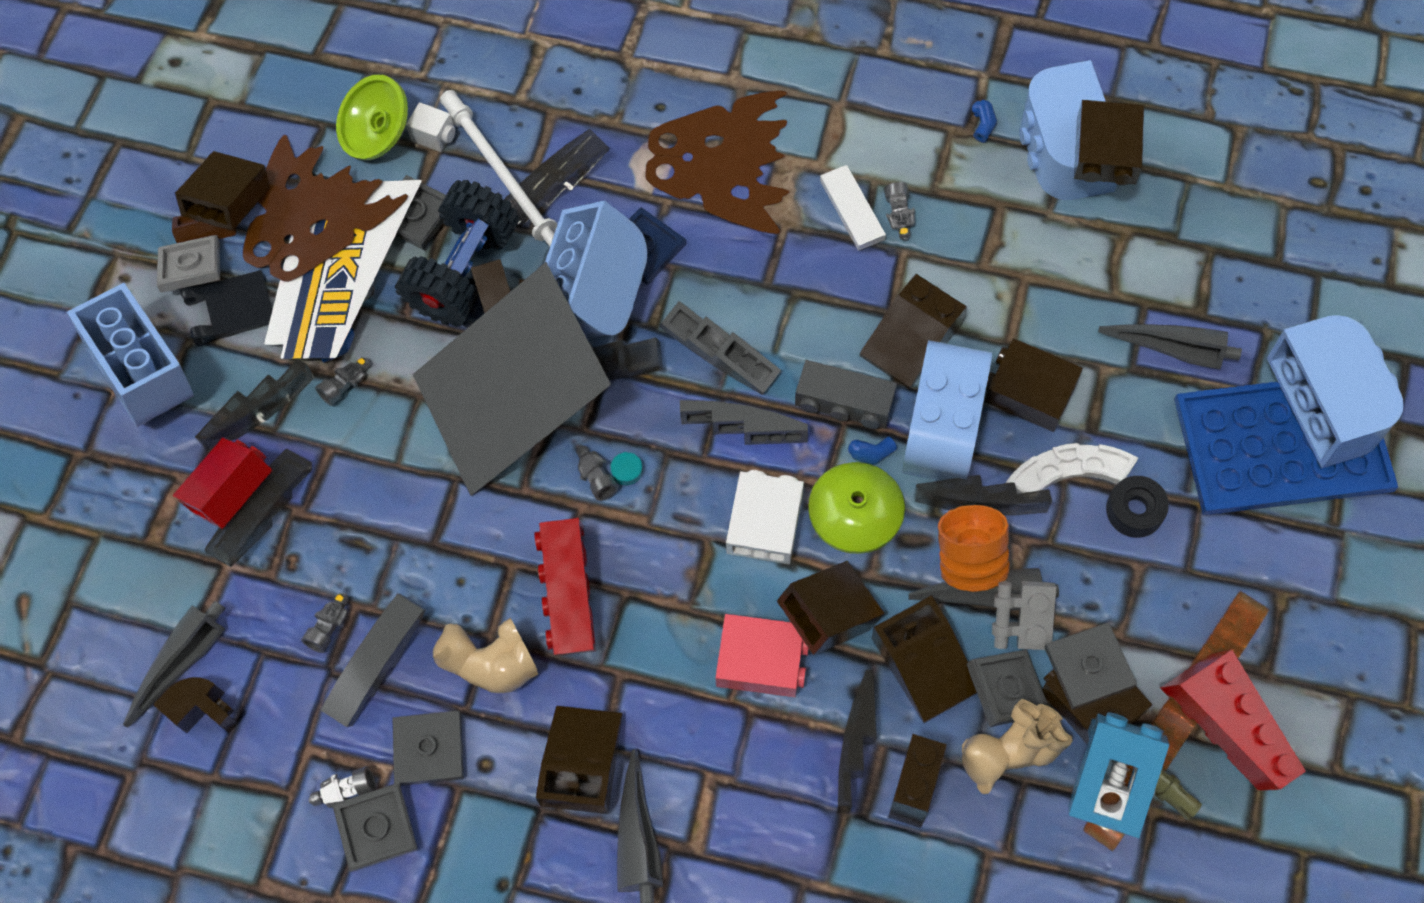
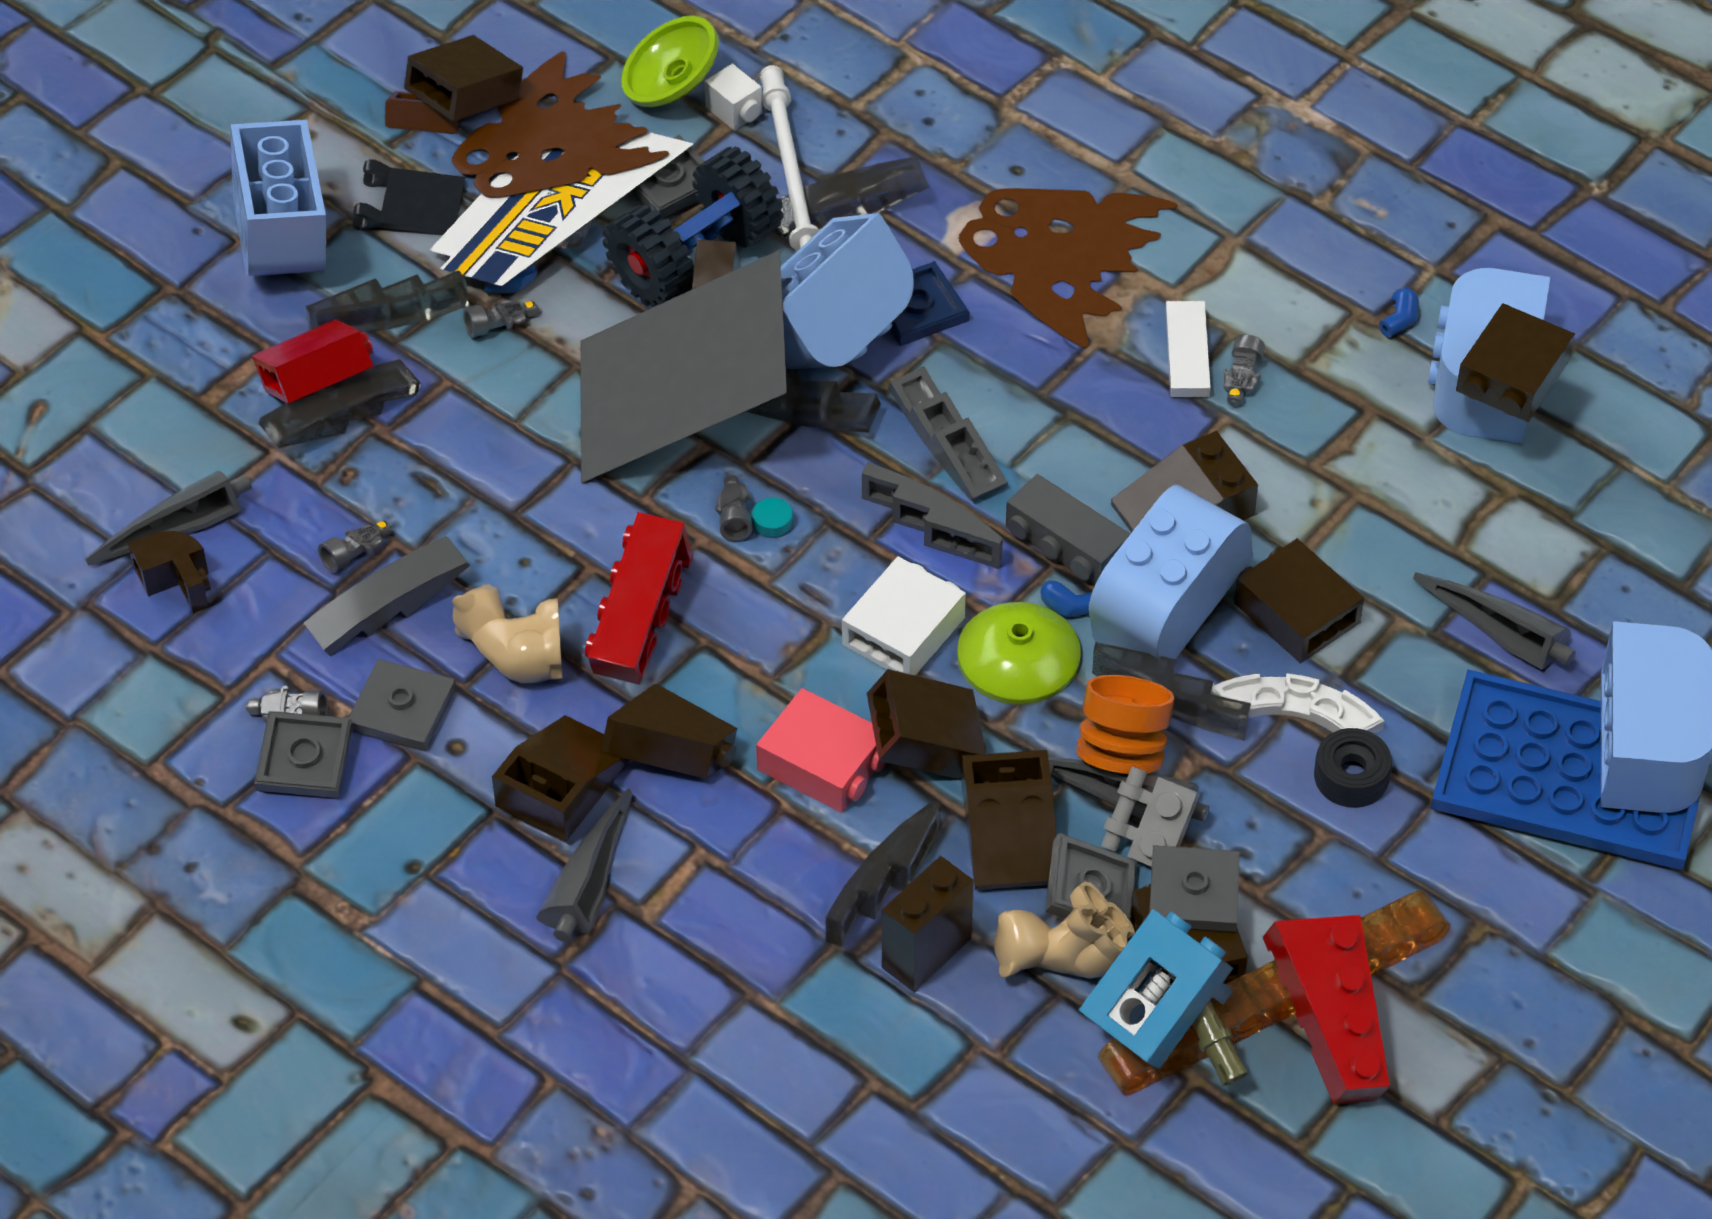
camera: 20 degrees right, 15 degrees down
light grey plate [157,235,220,293] -> none
none -> dark brown slope [601,683,737,779]

